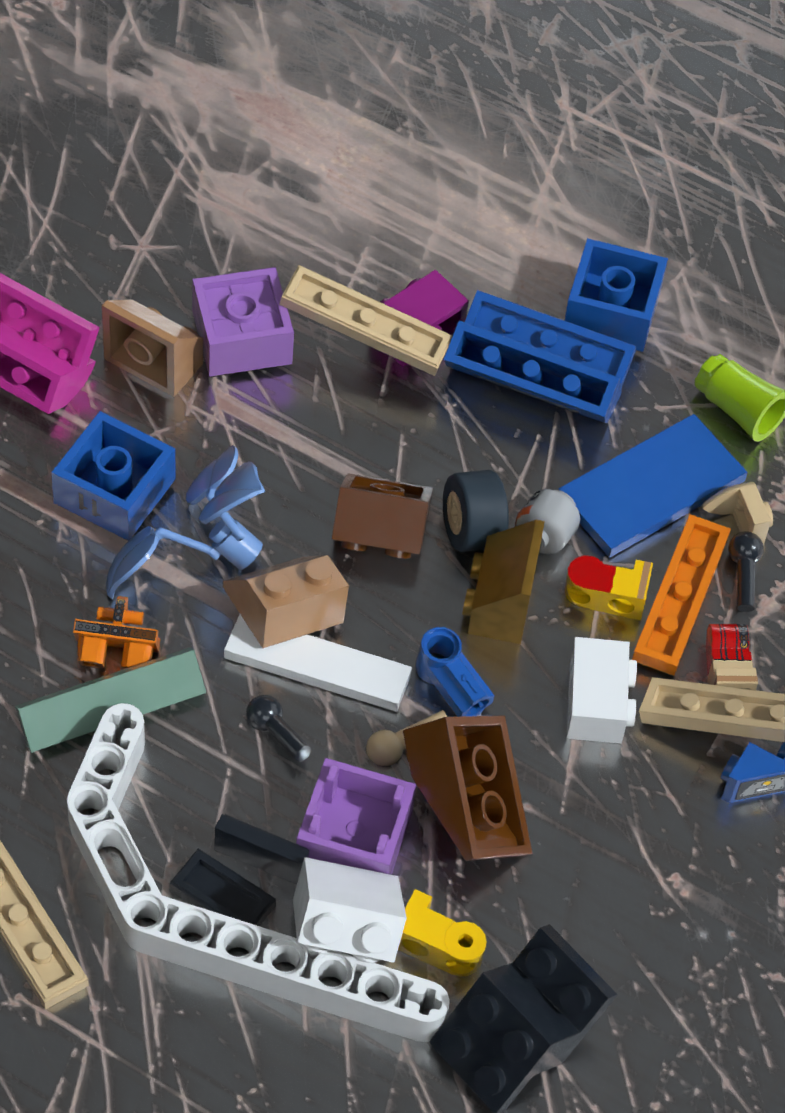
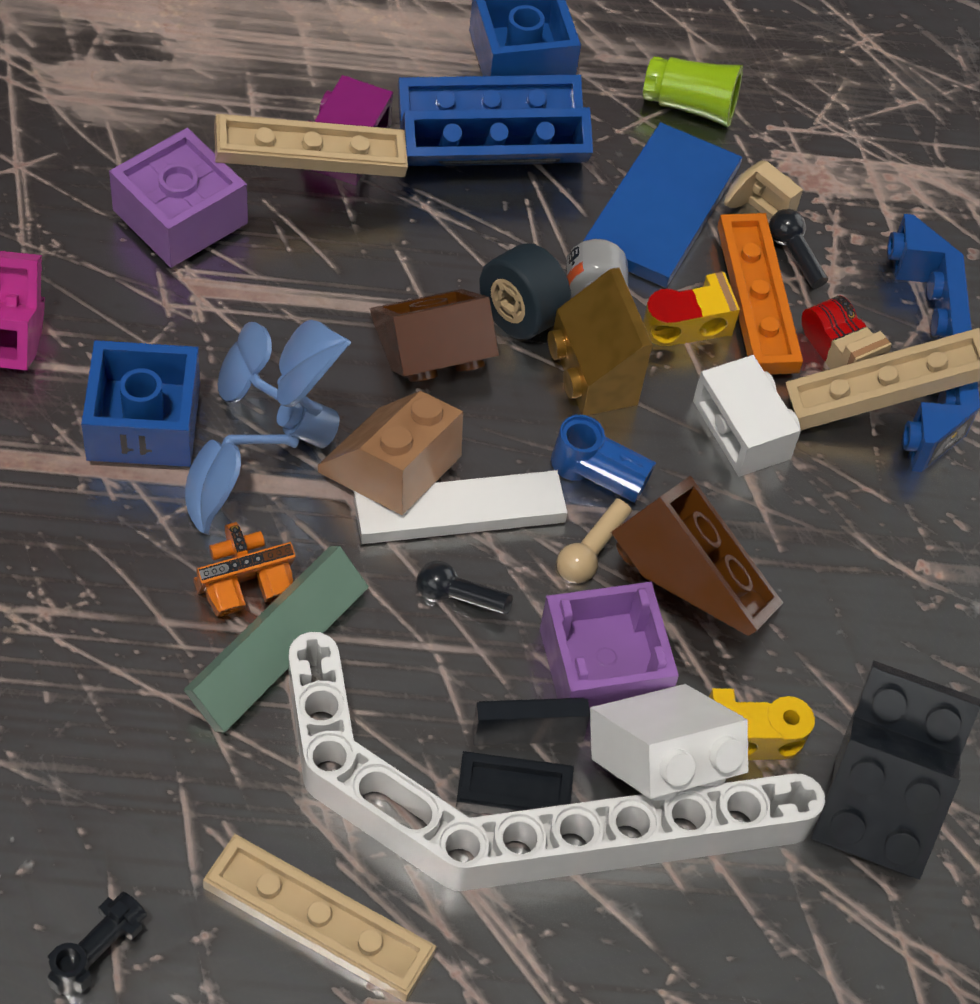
camera: 30 degrees left, 0 degrees up
medium nougat slope [102,300,203,397] -> none

